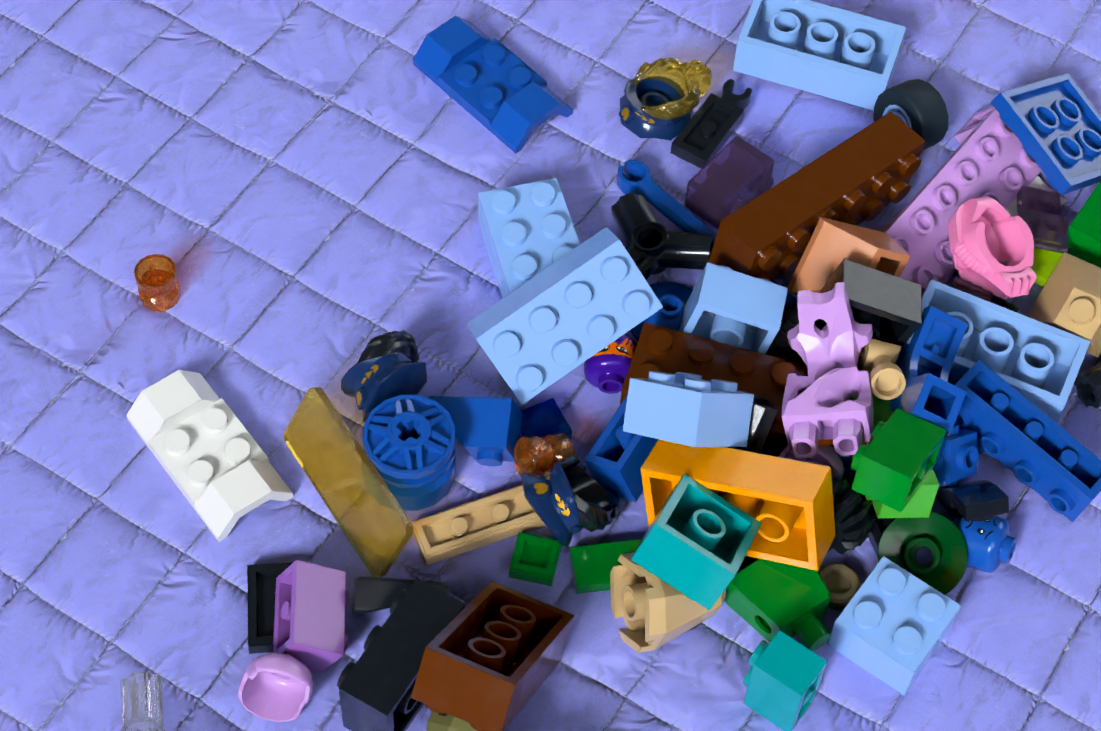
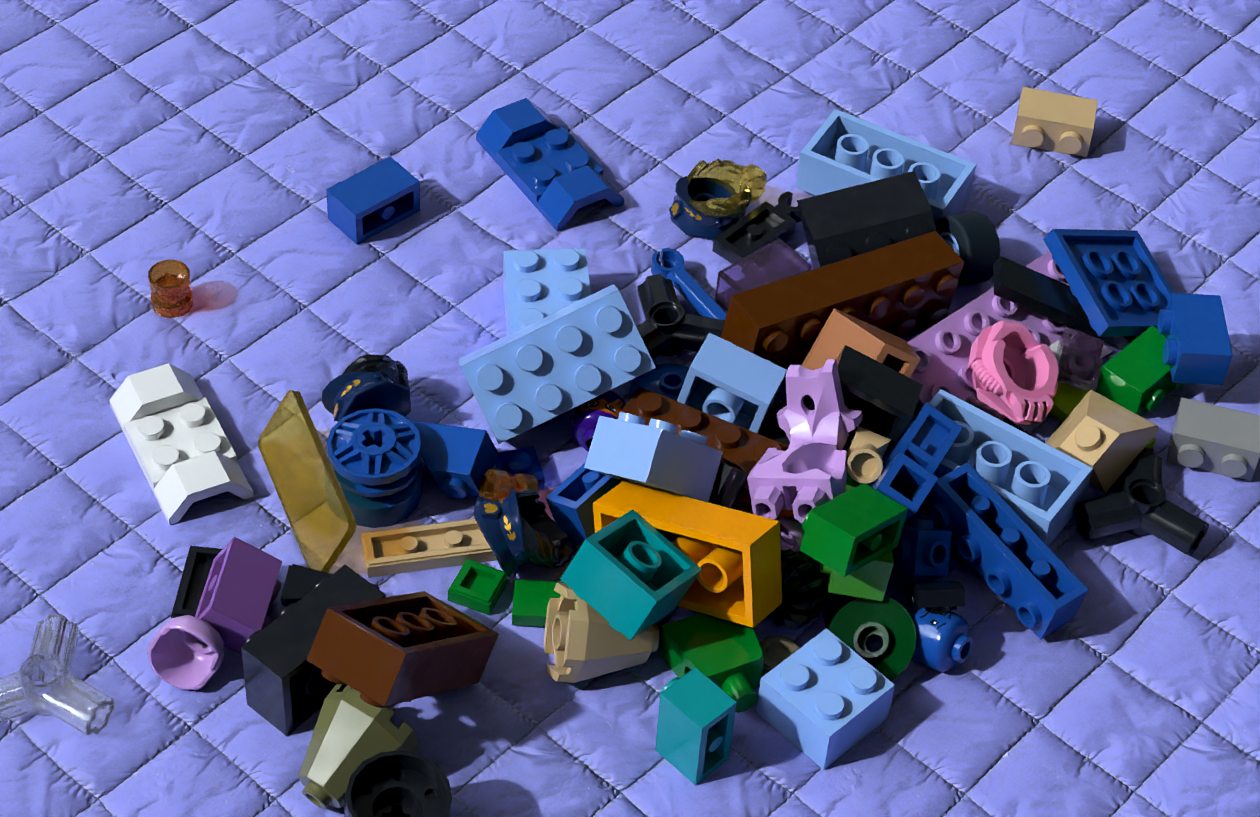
camera: 10 degrees right, 10 degrees down
none -> blue brick [326,156,420,244]
none -> black slope [797,171,937,269]
none -> black tile [993,256,1138,349]

